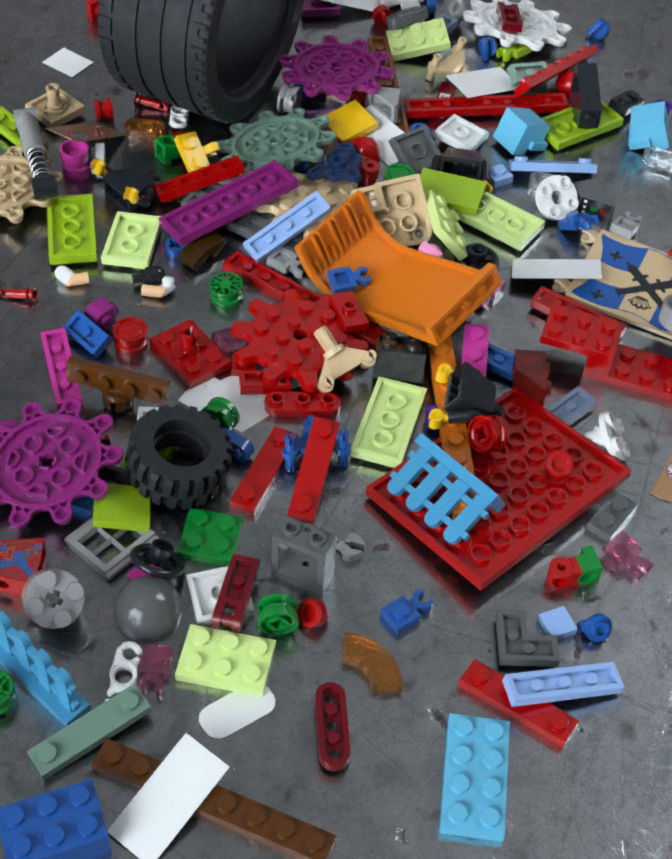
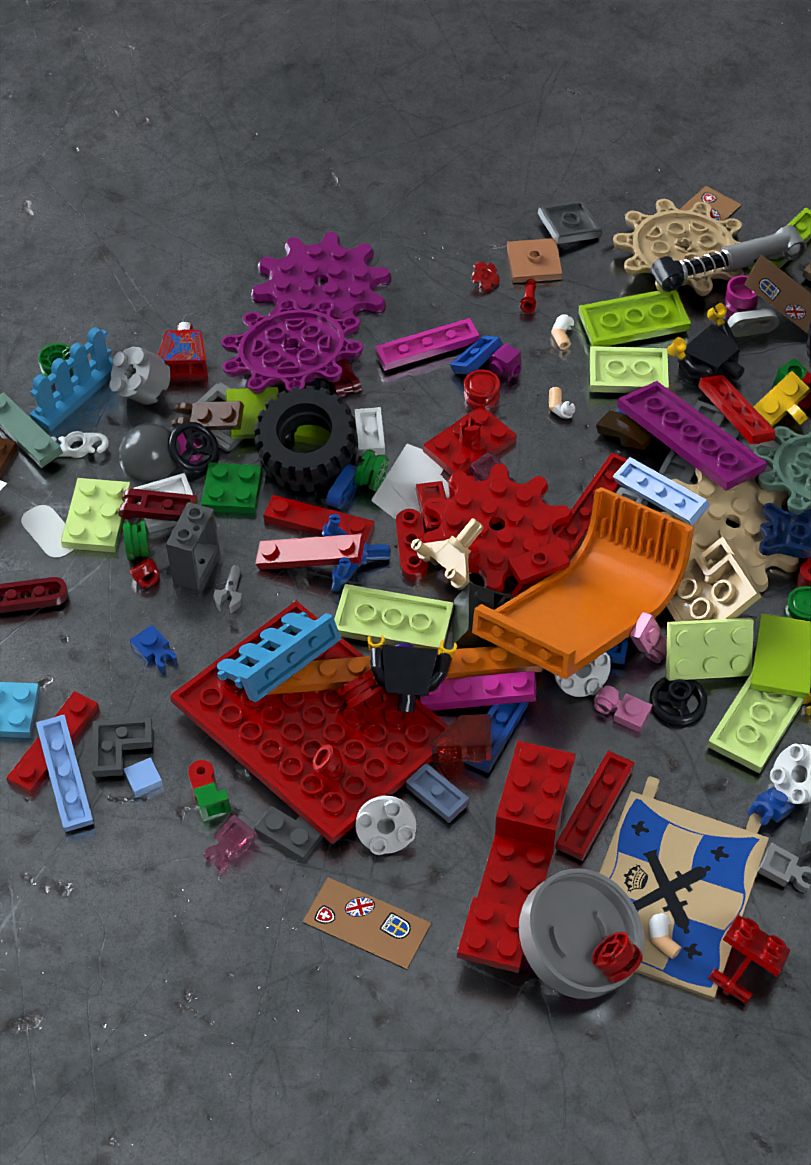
camera: 90 degrees right, 5 degrees up
reddish brown plate [66,356,170,413] -> none
black cylinder [132,266,166,285] -> none
clear pink plate [139,644,174,697] -> none
green wheel [209,272,244,308] -> none
blue plate [326,266,372,294] -> none
clear orange tile [343,632,403,691] -> none
white sticker [512,259,602,279] -> none
blue plate [577,613,612,642] -> none
none -> hinge [171,401,244,431]

